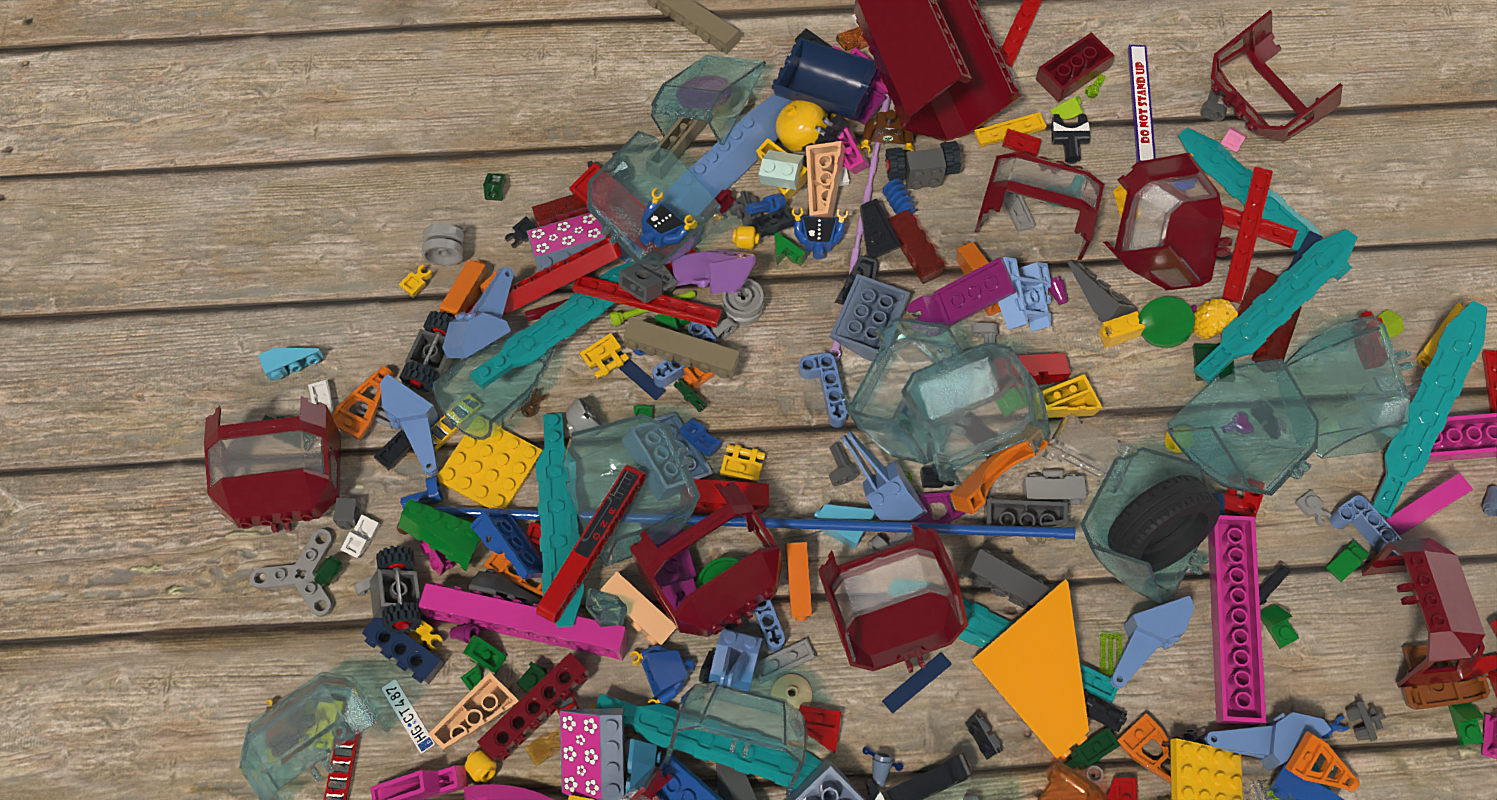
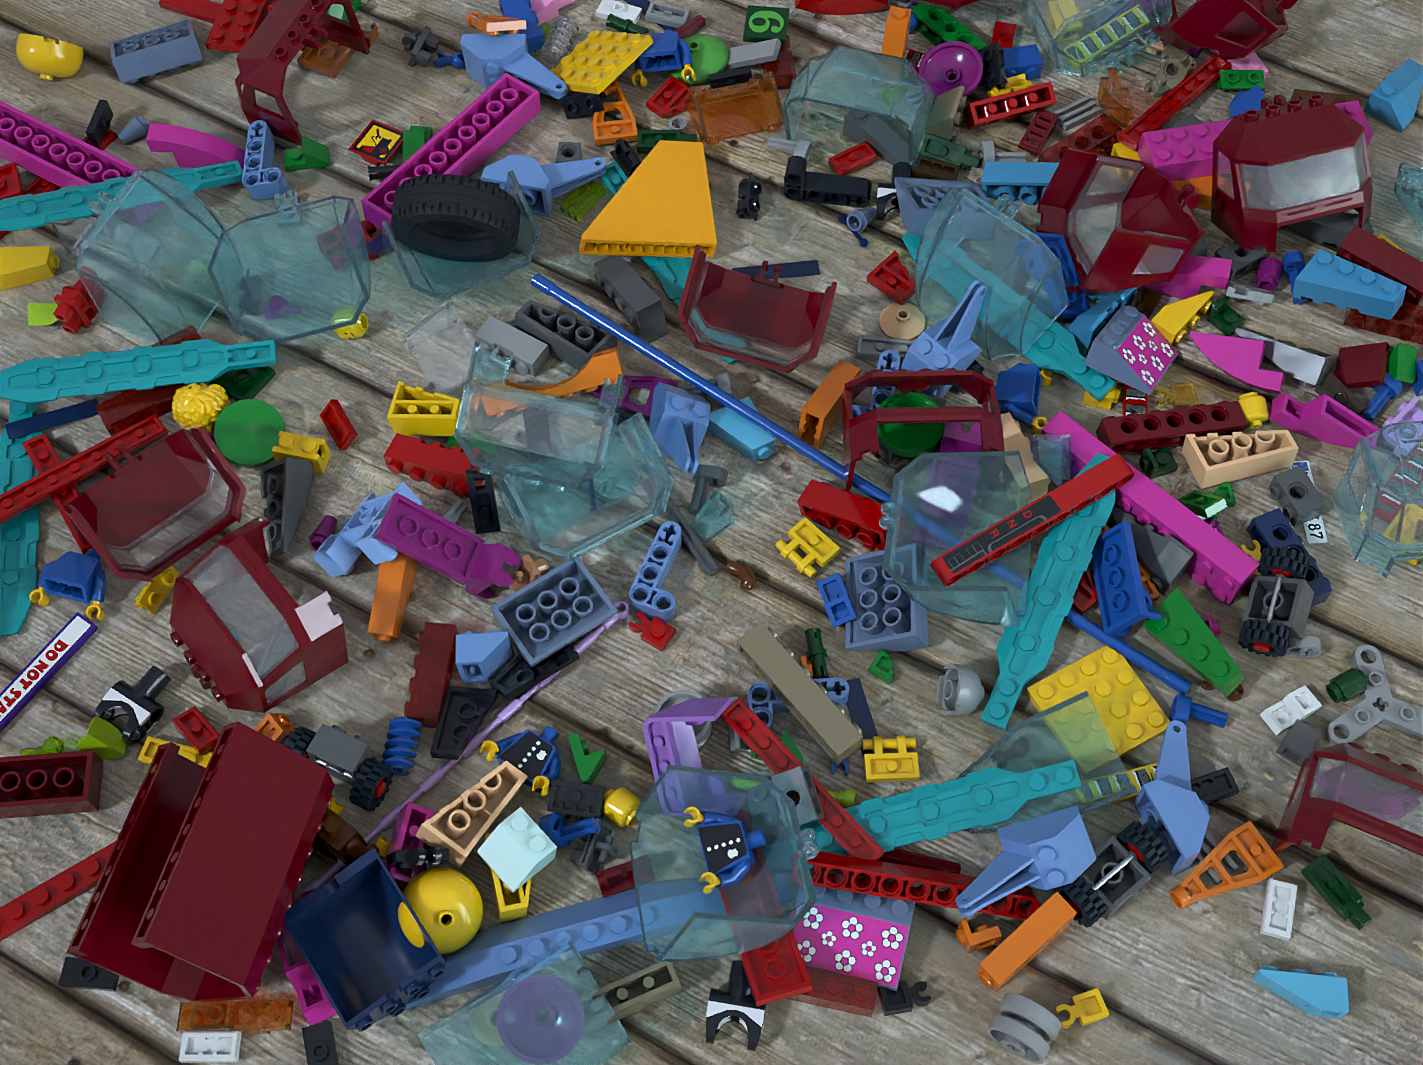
camera: 145 degrees left, 5 degrees down
none -> orange bracket [253,713,295,743]
none -> red plate [319,399,358,450]
none -> piece [349,119,404,166]
none -> medium blue slope [456,630,514,684]
none -> dark grey brick [556,142,582,163]
none -> red plate [628,611,676,652]
none -> dark grey axle [646,479,720,576]
none -> clear light blue slope [690,490,734,543]
none -> reddish brown arm [726,560,756,590]
none -> dark grey brick [1269,465,1326,527]

